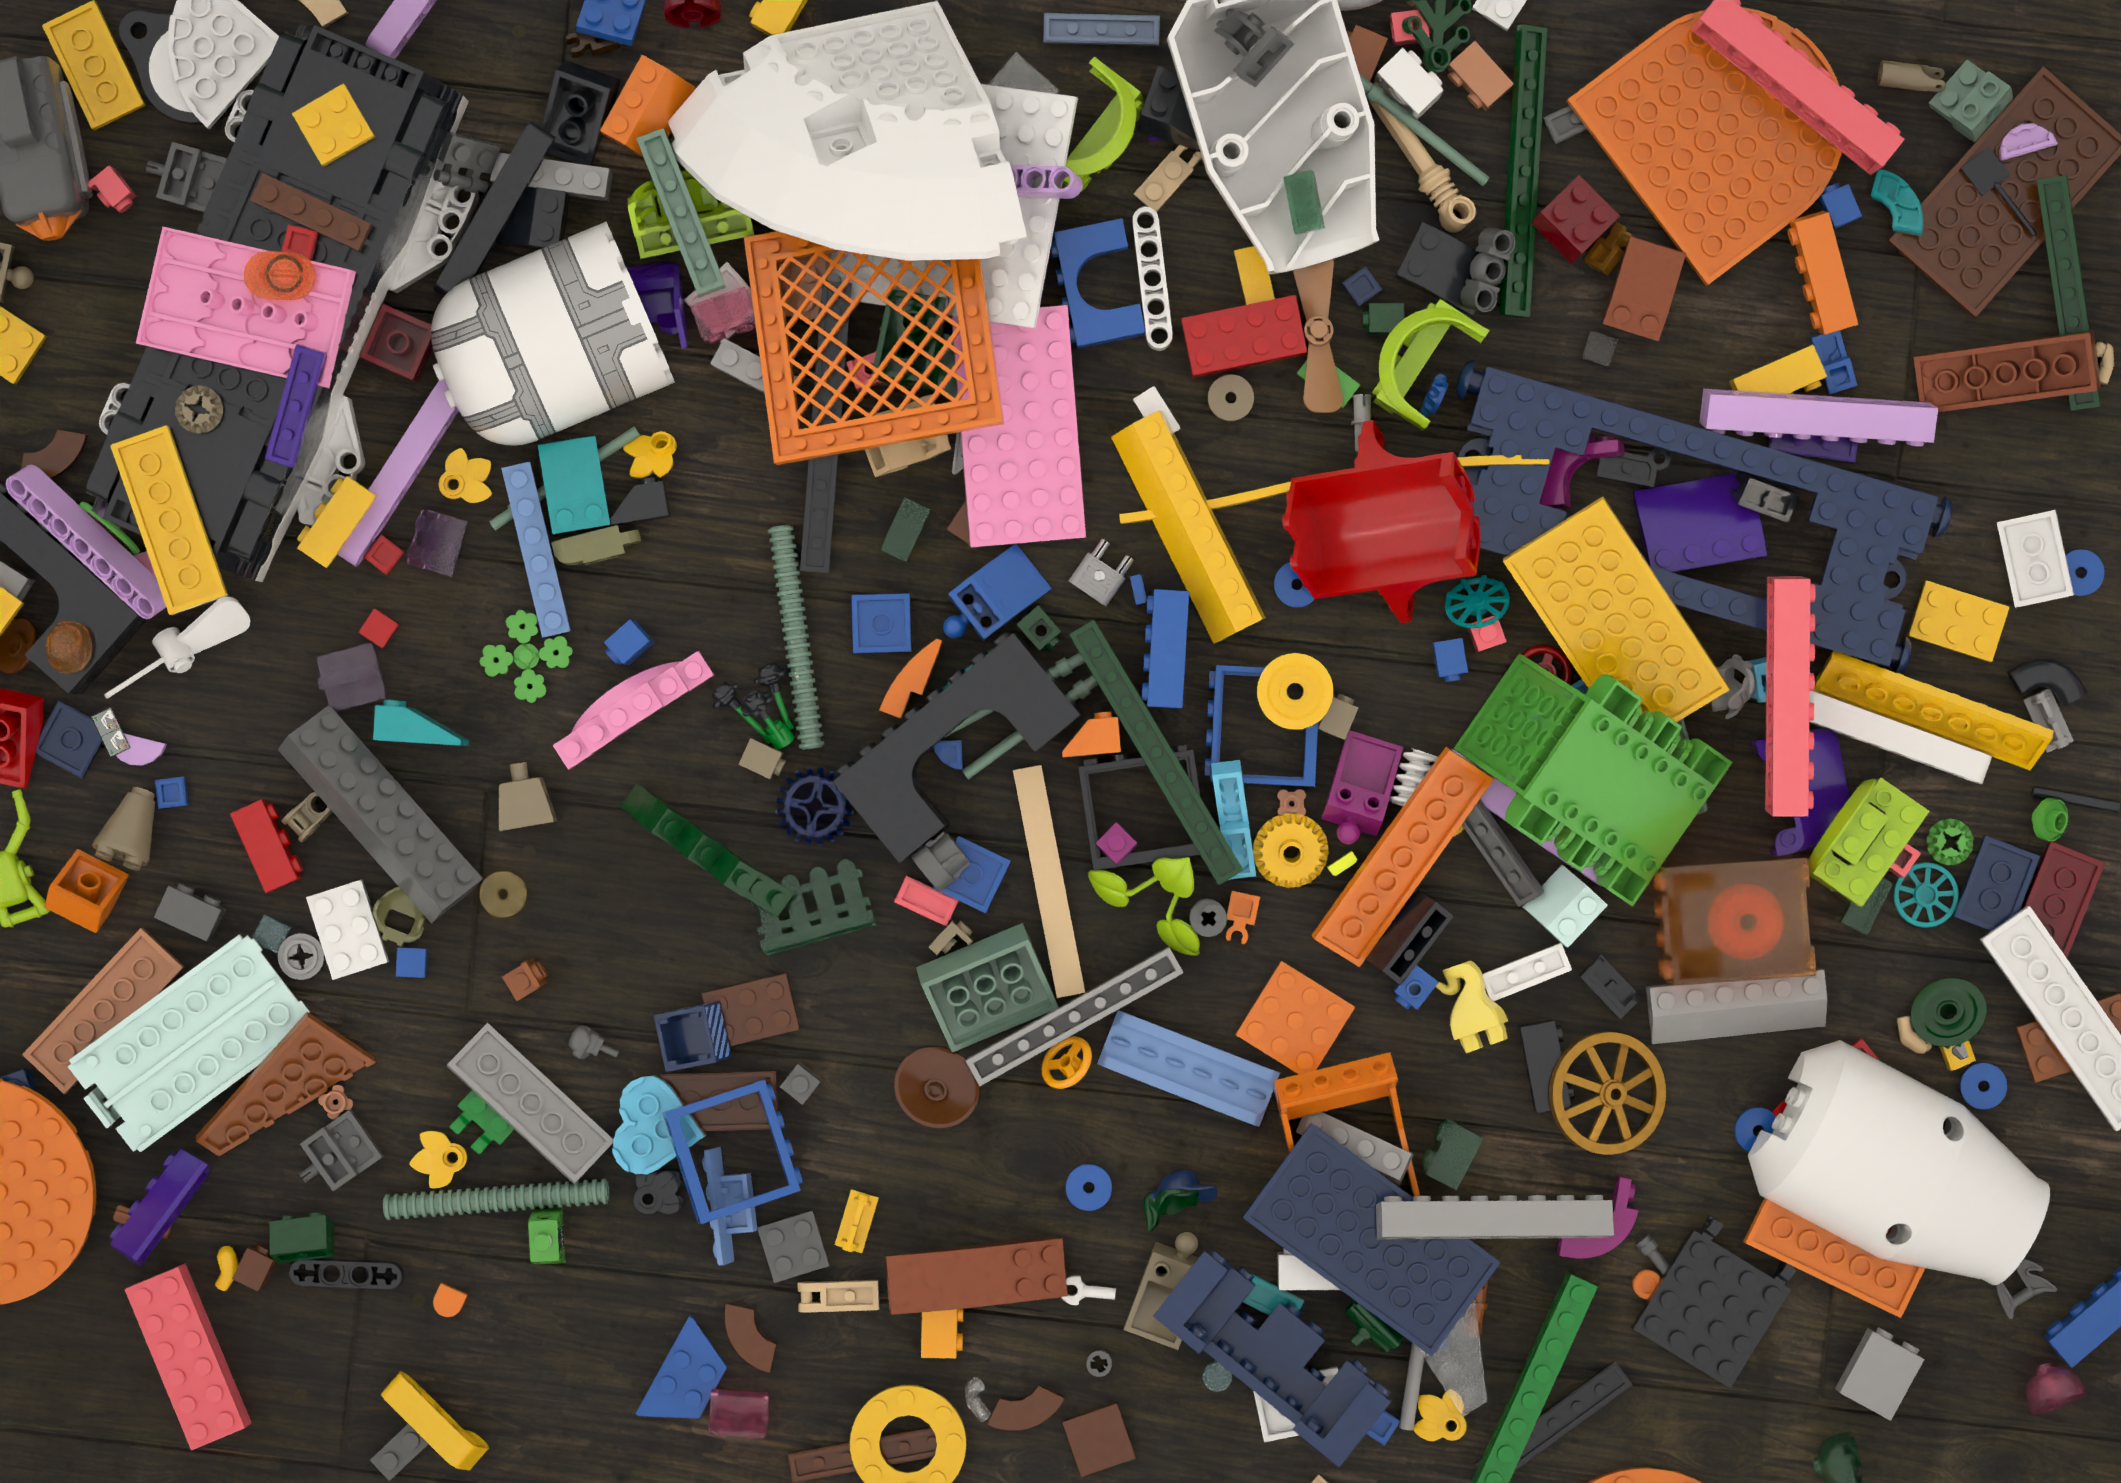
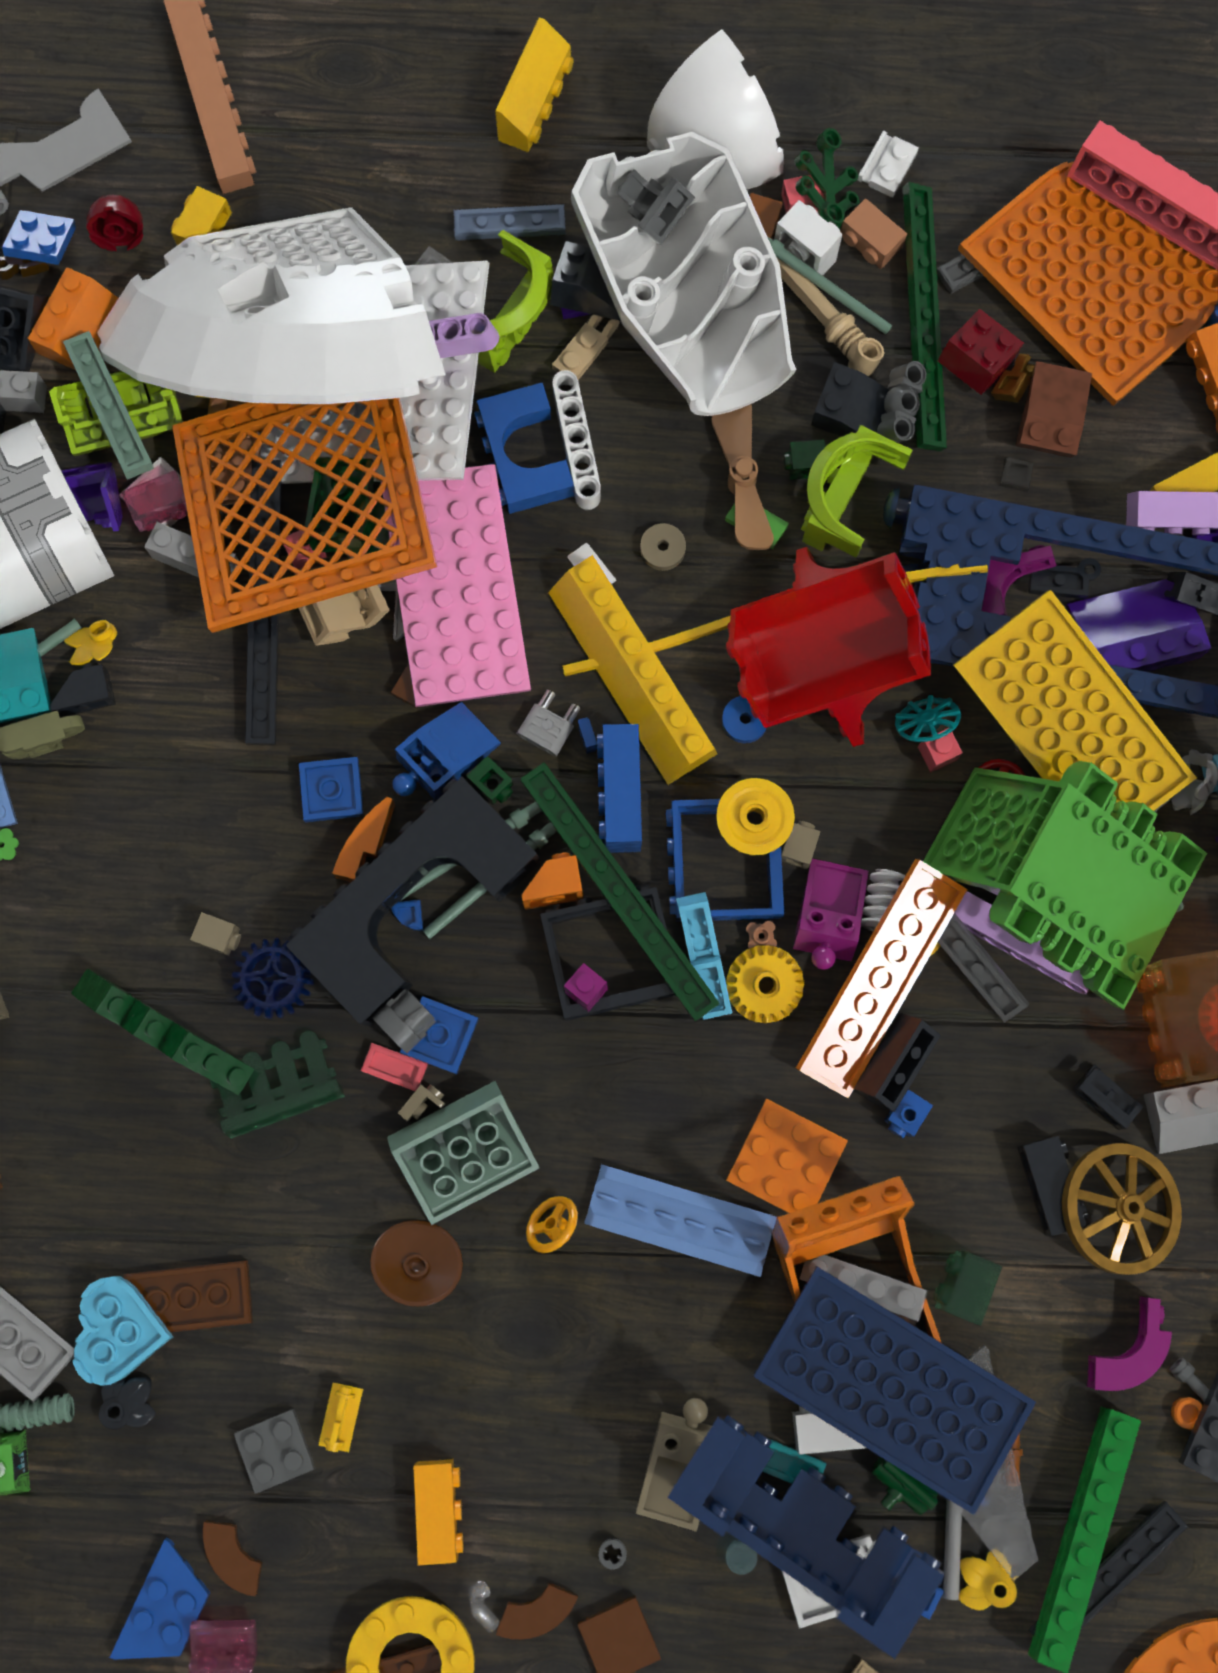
camera: 10 degrees left, 10 degrees down
bright pink piece [553,651,715,770] -> none
dark grey piece [568,1025,619,1059] -> none
blue brick [604,619,655,666] -> none
dark blue container [654,1001,732,1072] -> none
blue window [662,1080,803,1224] -> none
reddish brown plate [702,973,800,1046] -> none
medium blue bracket [702,1147,758,1266] -> none
black plant [712,663,795,750] -> none
sand green piece [768,525,825,750] -> none
dark grey brick [780,1062,823,1105] -> none
tan plate [797,1280,880,1312] -> none
clear green plate [880,497,931,563] -> none
copper slope [885,1236,1068,1315] -> none
light grey brick [966,946,1183,1086] -> none
tan tile [1013,765,1085,998] -> none
white bar [1061,1275,1116,1305] -> none
blue piece [1066,1163,1112,1211] -> none
lime plant [1088,857,1200,956] -> none
hair [1144,1170,1217,1232] -> none
red brick [1181,295,1307,378] -> none
dark grey piece [1189,898,1227,937] -> none
orange plate [1226,891,1260,944] -> none
yellow tile [1234,246,1275,305] -> none
clear green plate [1283,170,1325,235] -> none
neon yellow tile [1327,851,1358,876] -> none
dark blue tile [1342,266,1383,307] -> none
light grey axle [1351,394,1371,452] -> none
light grey brick [1376,1195,1614,1240] -> none
blue gear [1420,373,1449,418] -> none
blue brick [1432,638,1468,682] -> none
light yellow hips [1435,960,1508,1053] -> none
white plate [1483,943,1572,1001] -> none
light aqua slope [1522,865,1608,948] -> none

